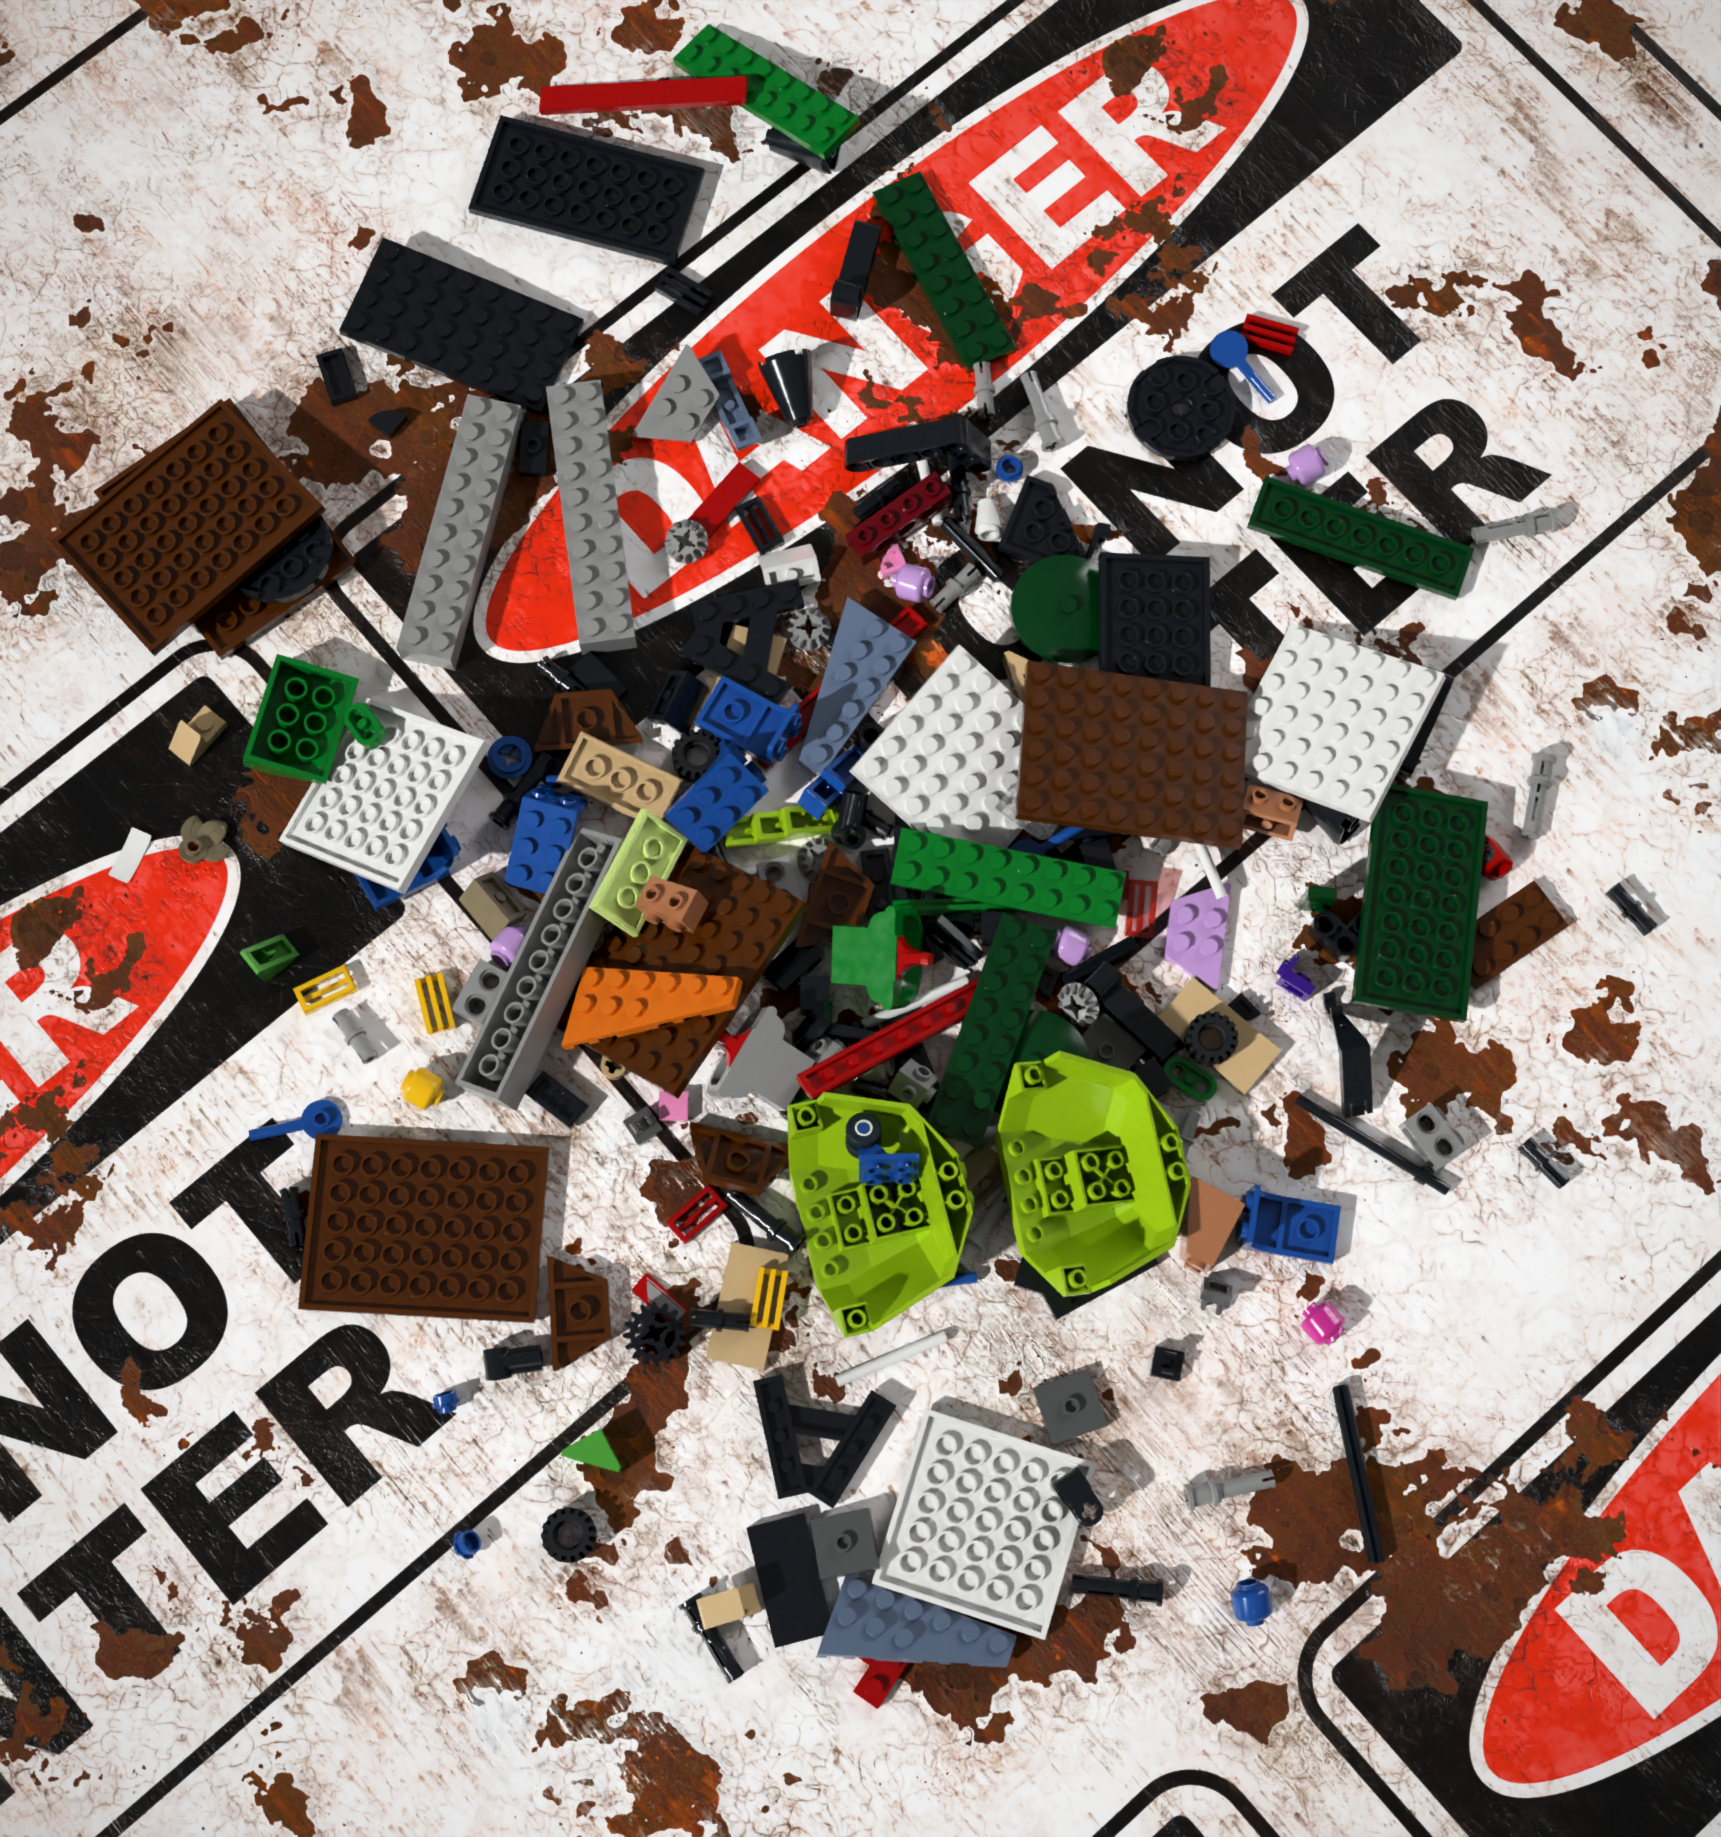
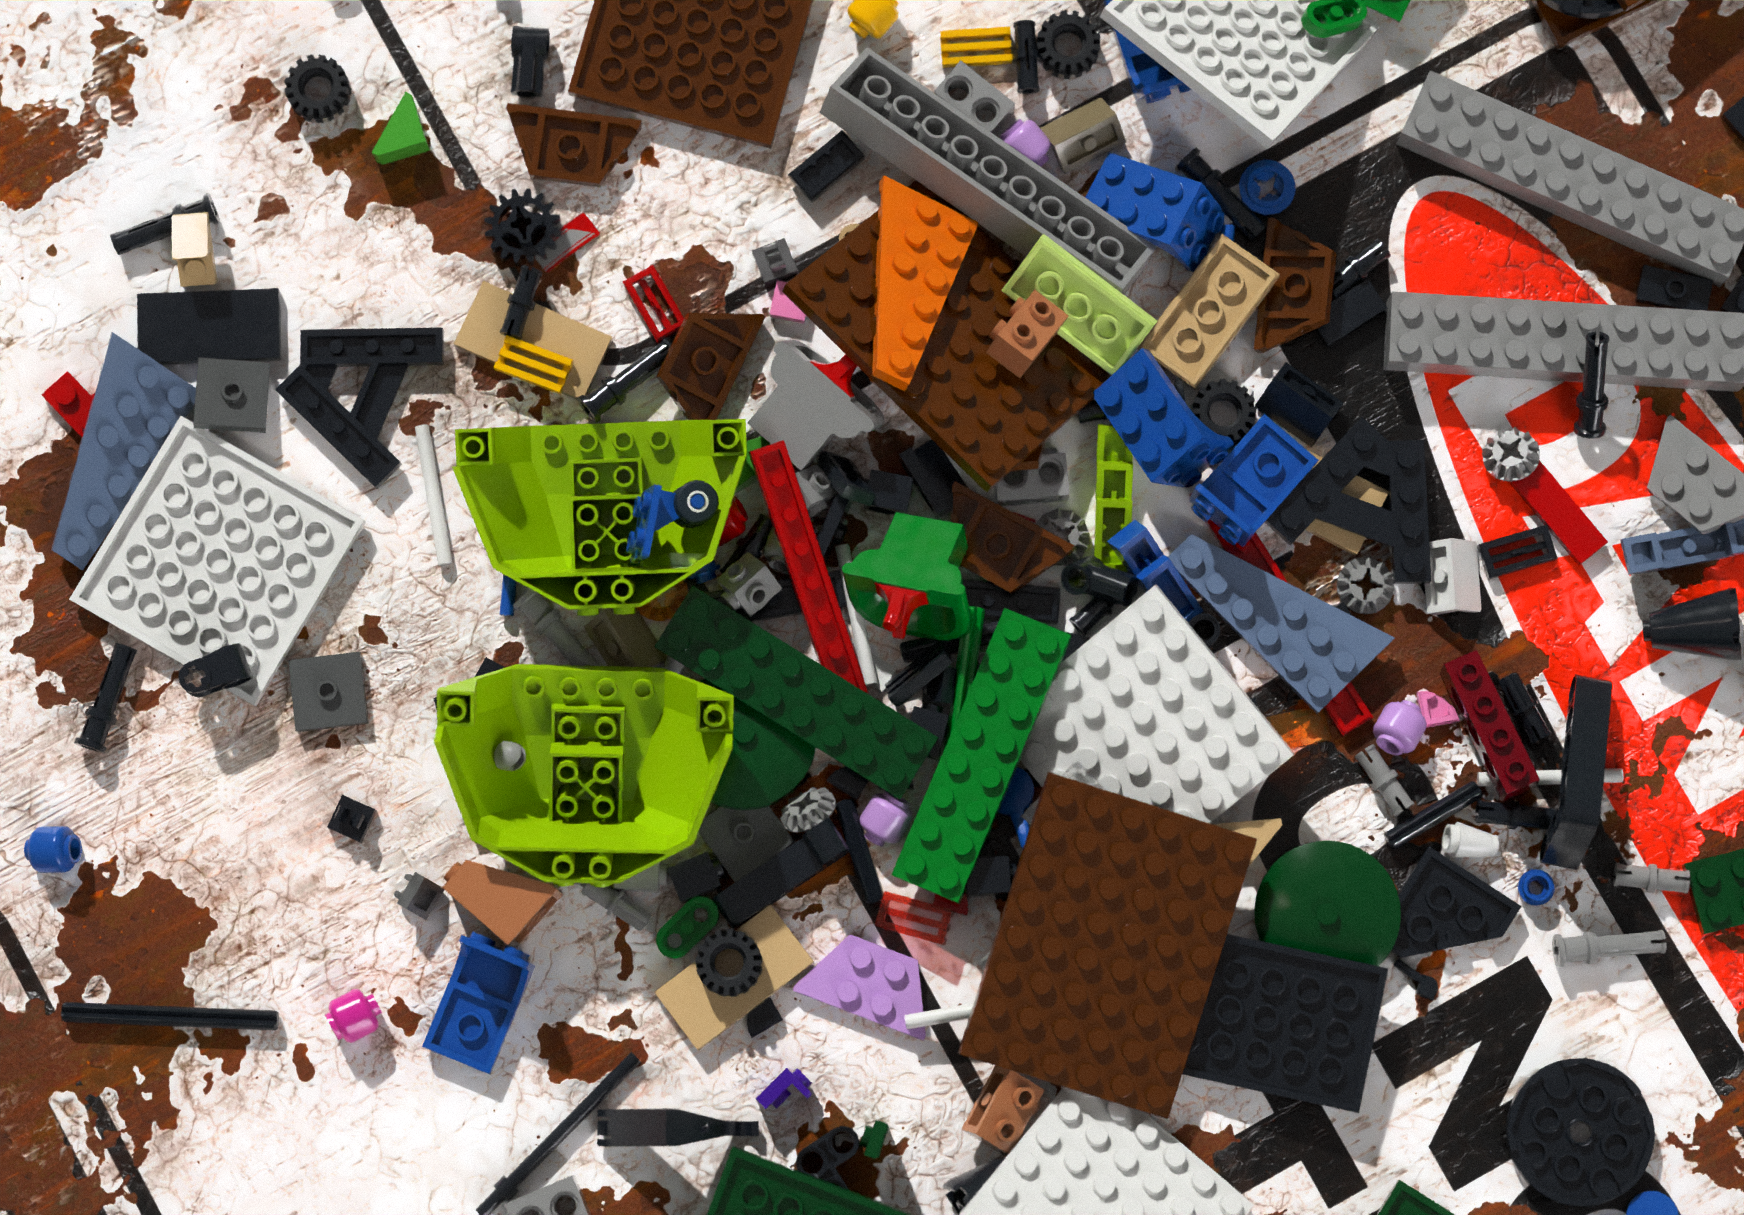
camera: 105 degrees right, 5 degrees up
light grey pin [1183,1469,1276,1511] -> none
none -> light grey hinge [494,741,527,771]
none -> black pin [1012,20,1041,94]
none -> black tyre [1036,10,1101,79]
none -> black pin [1574,332,1610,439]

